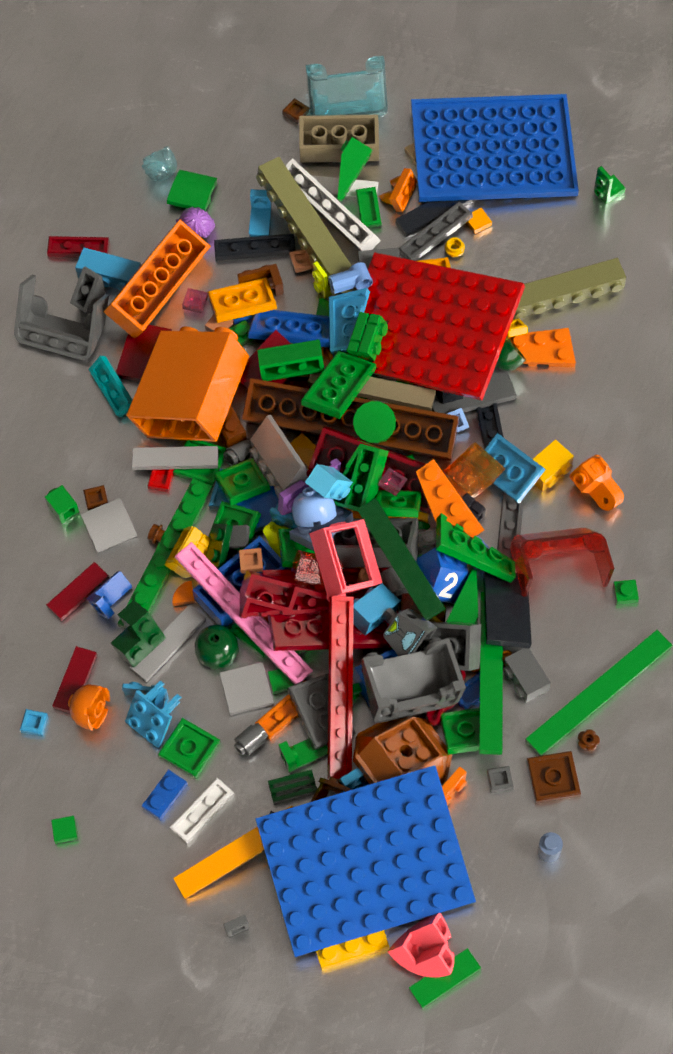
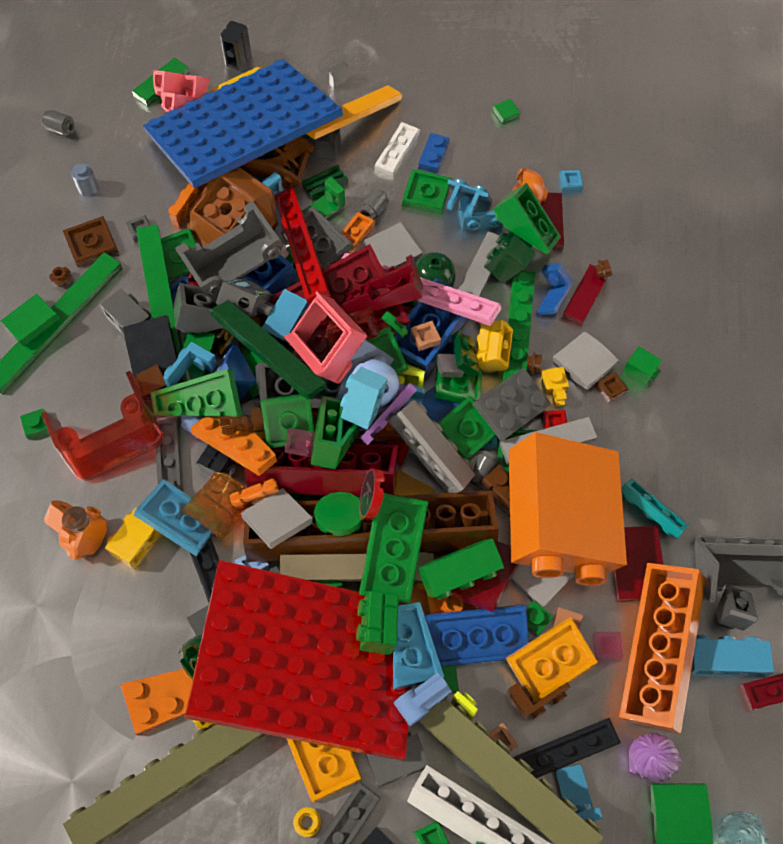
camera: 160 degrees right, 0 degrees up
none -> green tile [0,293,60,347]
none -> dark grey brick [42,110,75,136]
none -> clear smoke tile [62,506,90,533]
none -> reddish brown tile [136,364,167,396]
none -> dark azure bracket [163,342,218,387]
none -> black brick [220,21,252,71]
none -> reddish brown piece [220,407,264,435]
none -> orange axle [230,479,279,507]
none -> light grey tile [241,488,313,549]
none -> tile [359,468,385,520]
none -> green tile [382,312,408,338]
none -> dark grey plate [473,367,551,442]
none -> green slope [493,183,561,254]
none -> yellow plate [540,367,569,407]
none -> reddish brown plate [595,259,612,280]

